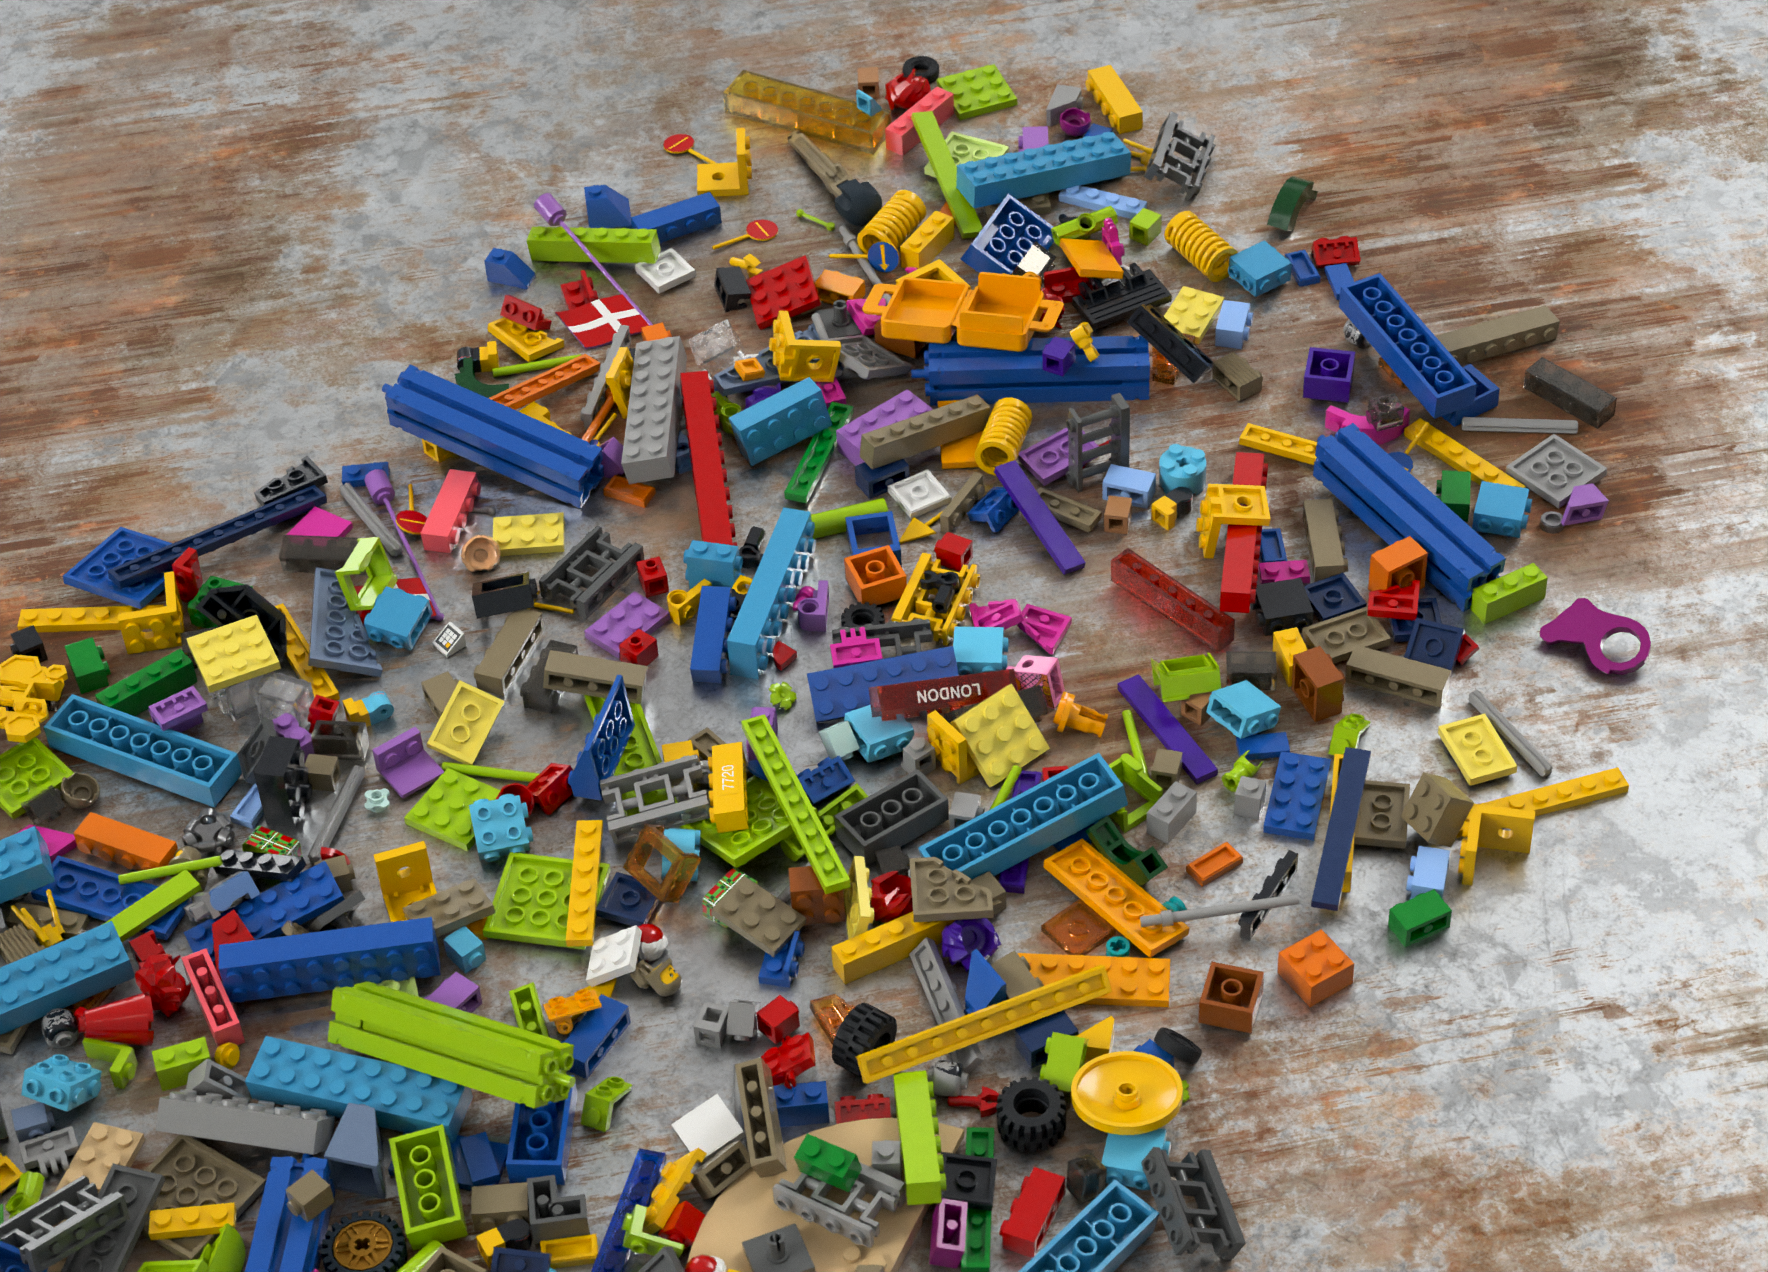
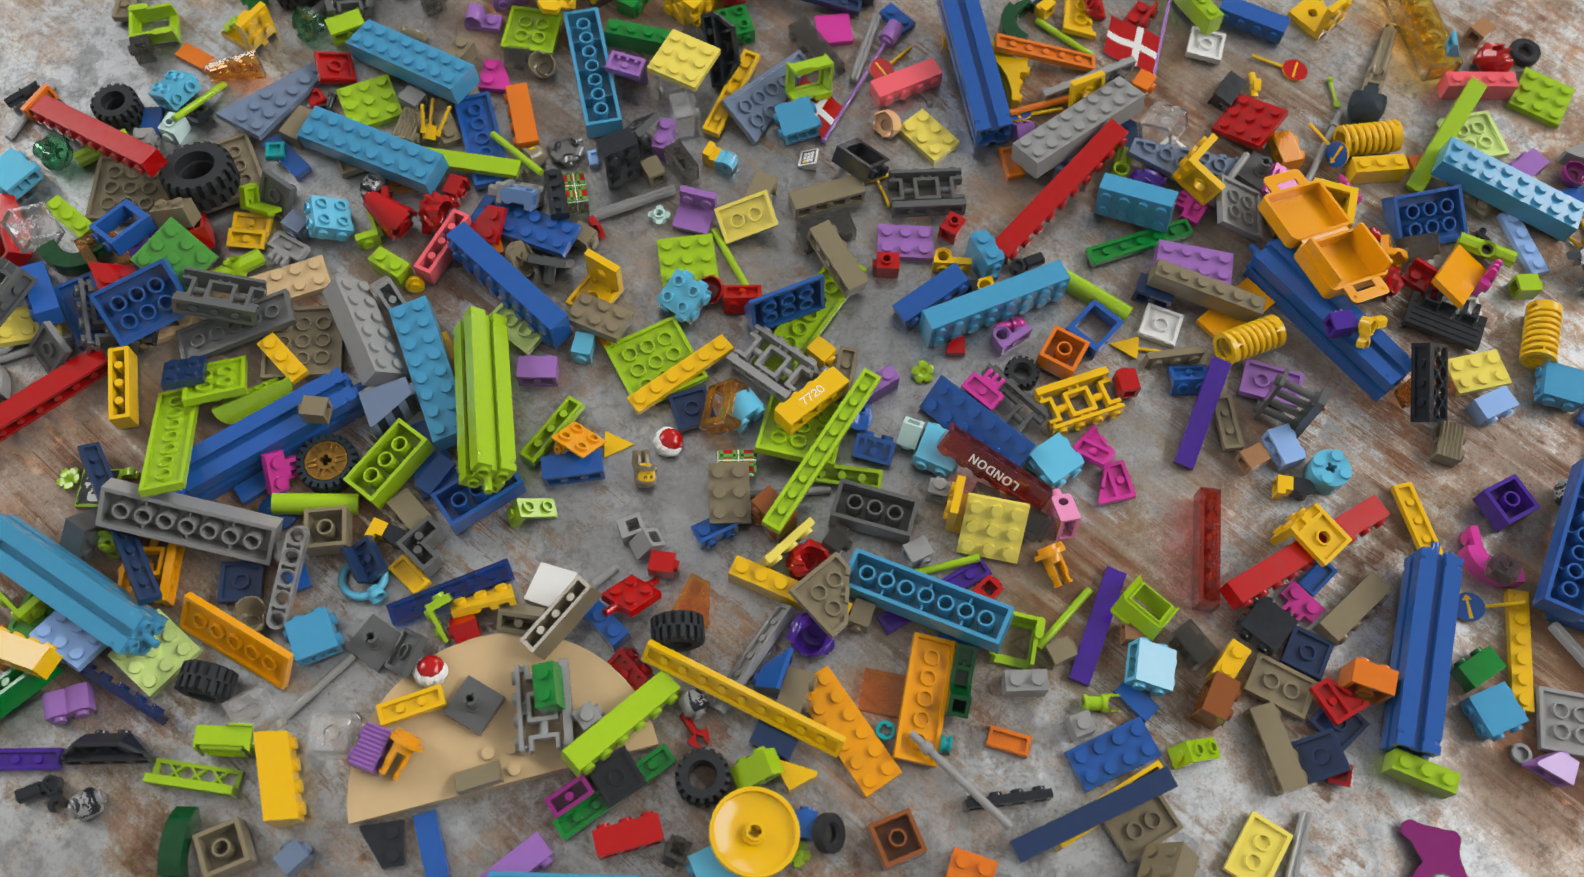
camera: 45 degrees right, 20 degrees up
red brick [307,694,340,738] -> none
white plate [586,925,642,987] -> none
light orange tile [734,357,765,381] -> none
black bar [920,571,960,614] -> none

